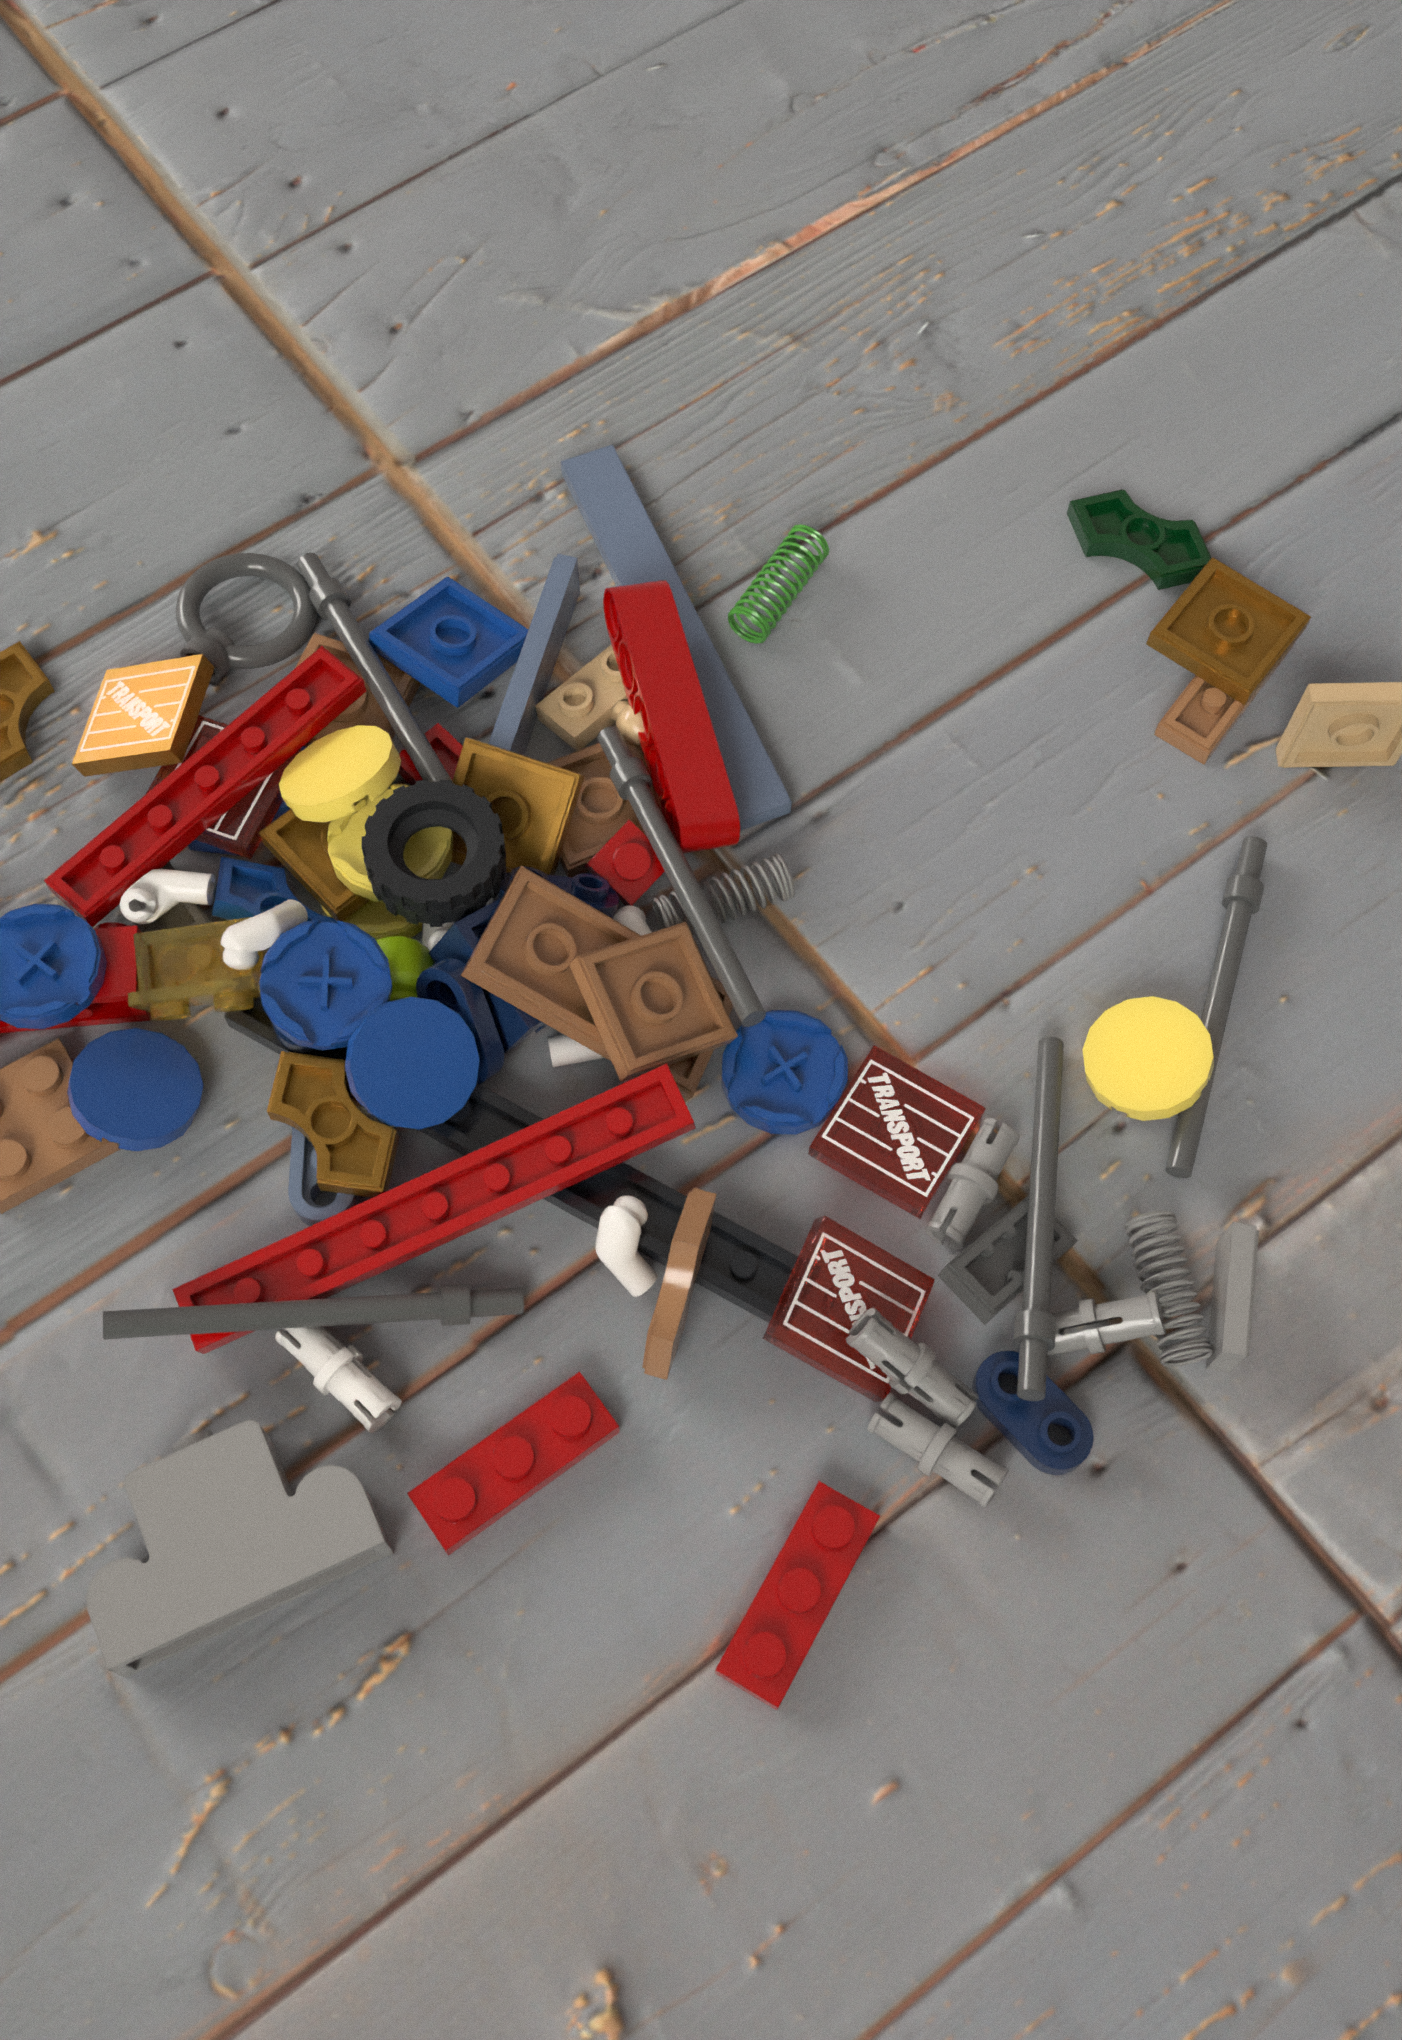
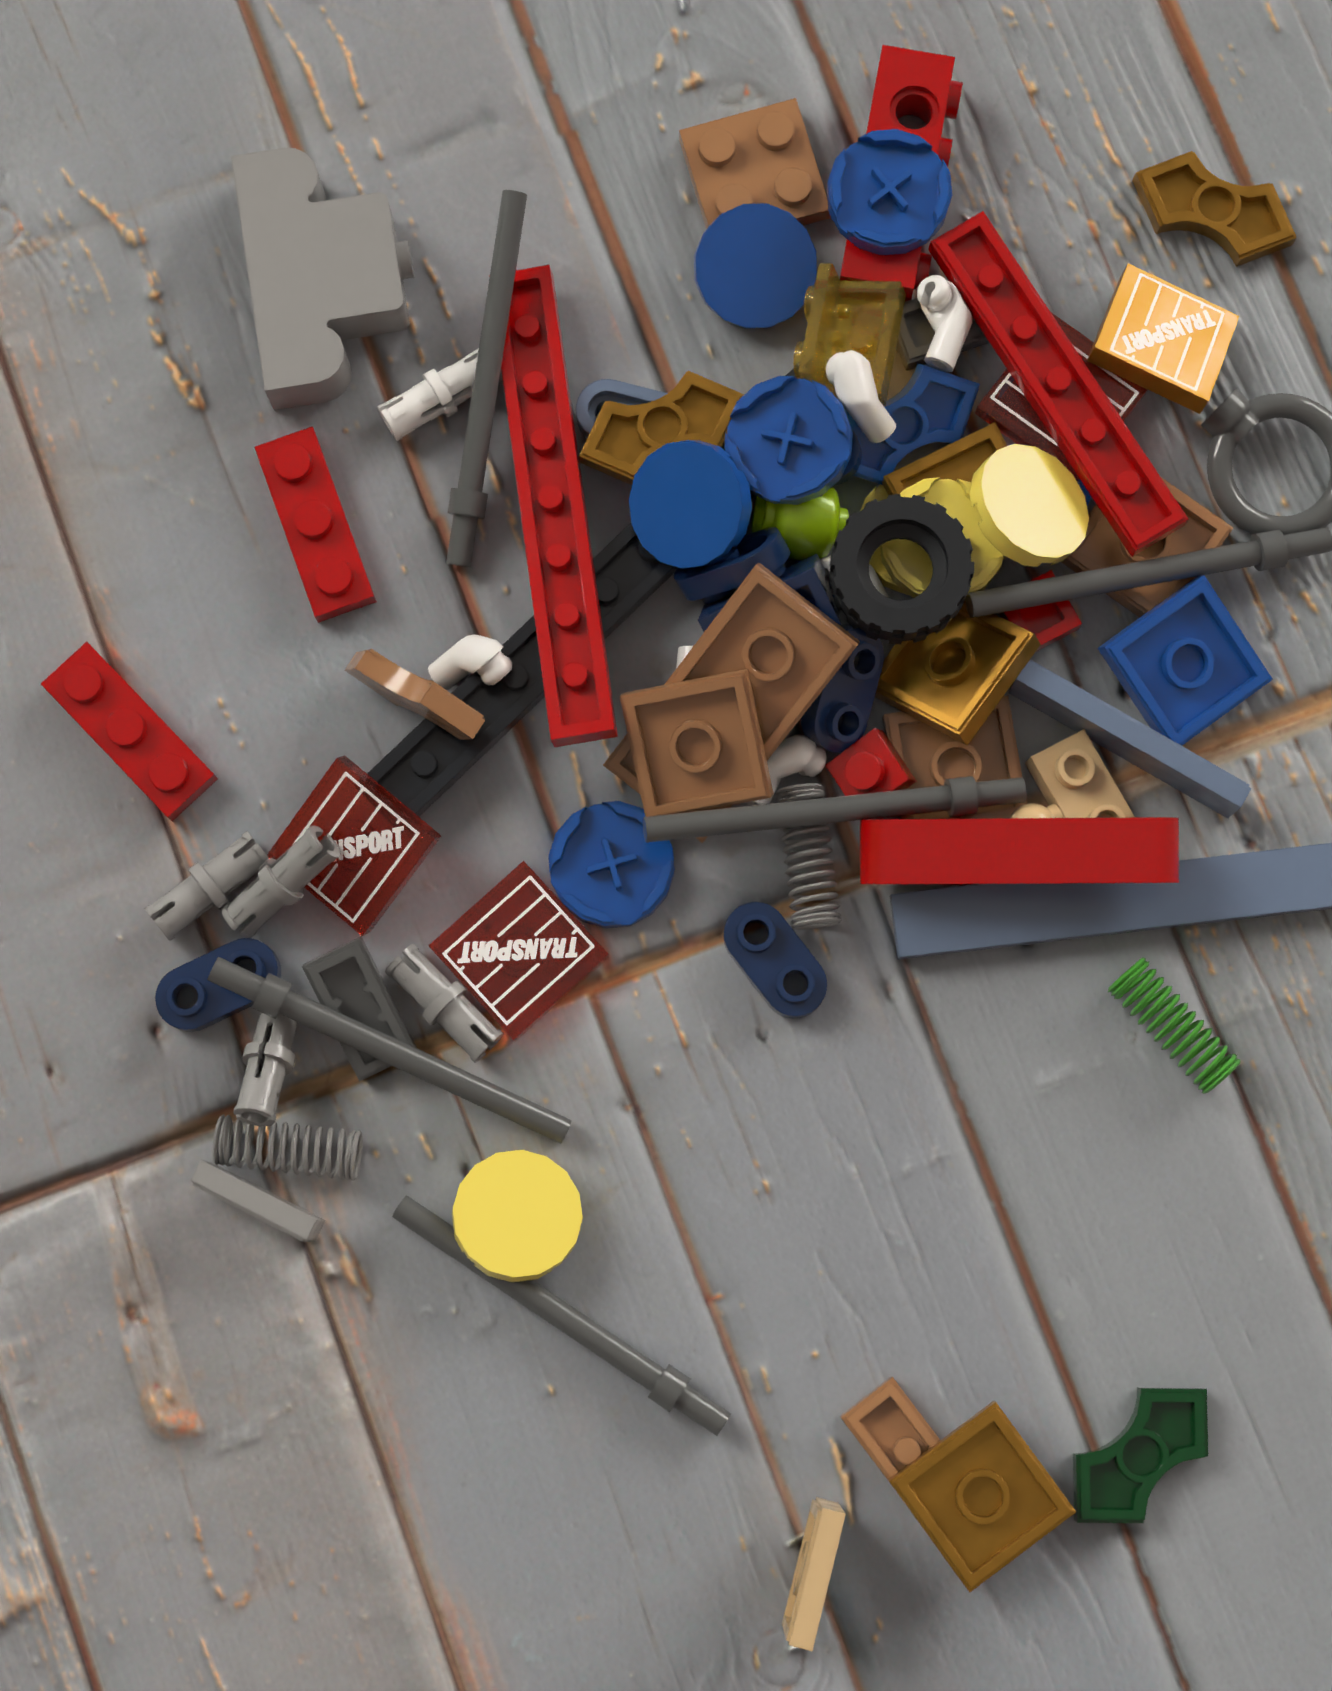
camera: 110 degrees right, 15 degrees up
none -> dark blue plate [723,902,827,1019]

